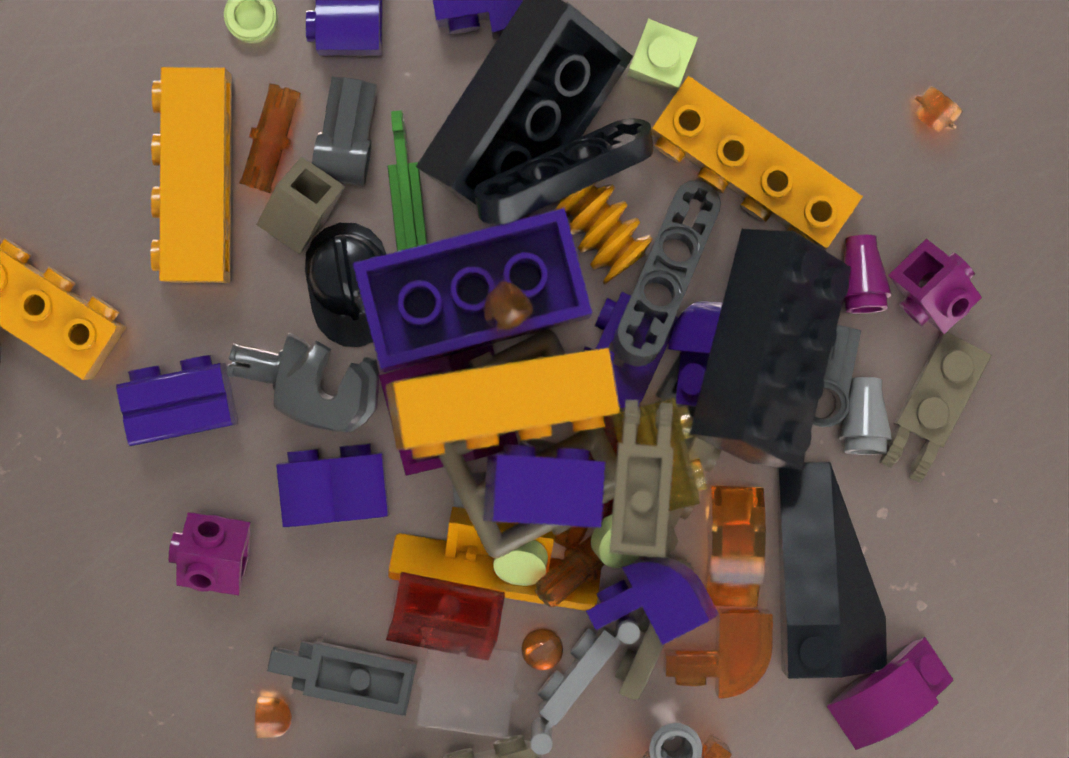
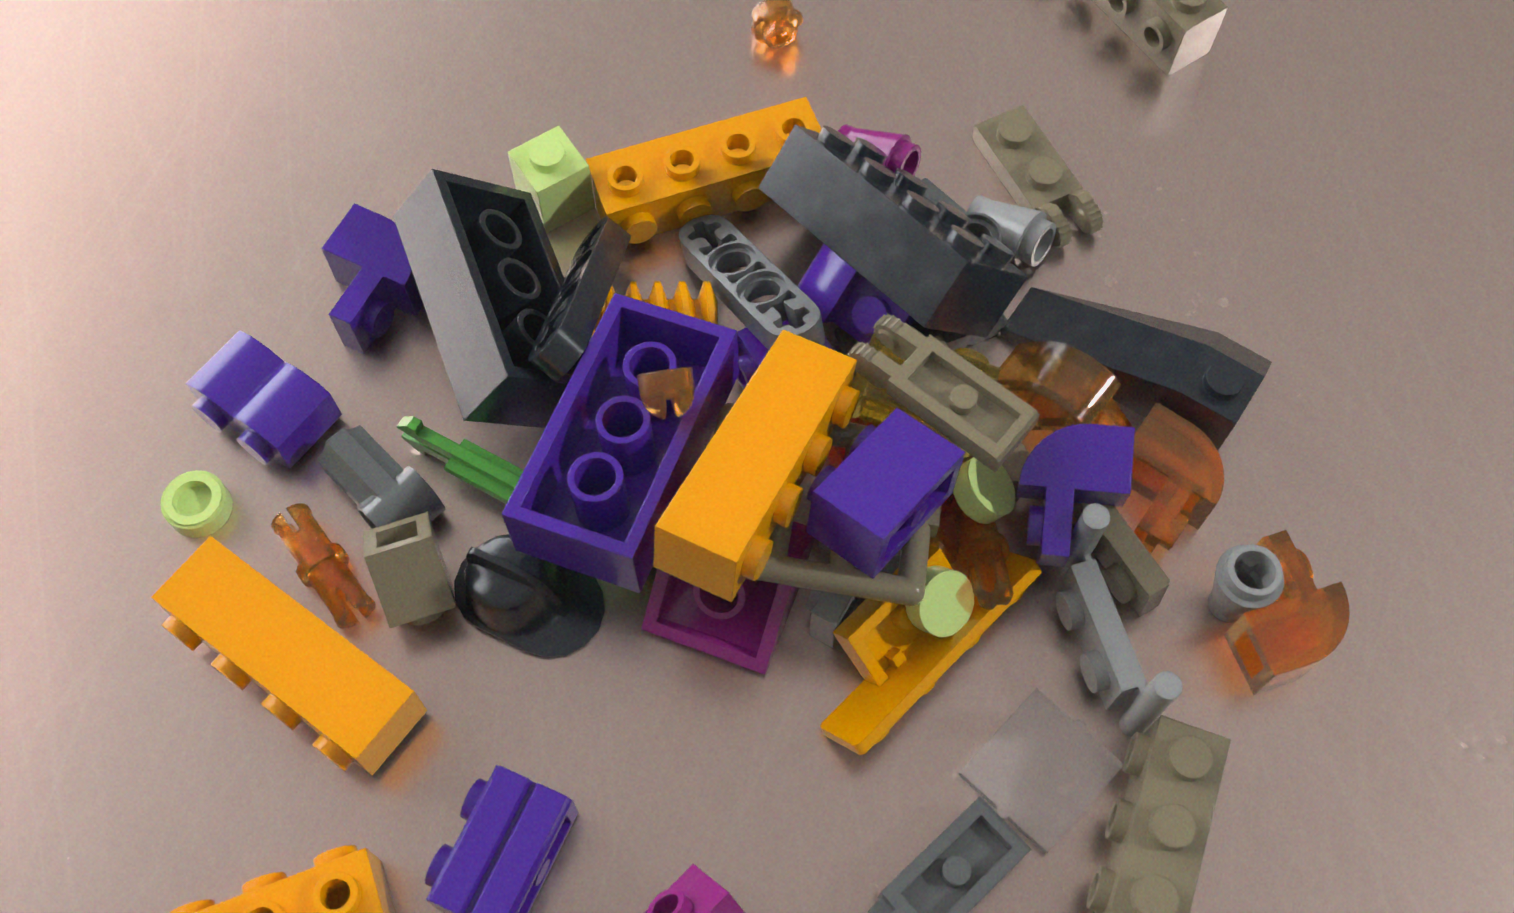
camera: 55 degrees left, 25 degrees down
dark grey piece [227,332,379,432] -> none
dark purple brick [276,443,389,528] -> none
clear red brick [386,572,505,661] -> none
clear orange hinge [521,627,563,670] -> none
magenta brick [827,637,954,750] -> none
magenta brick [888,239,982,334] -> none

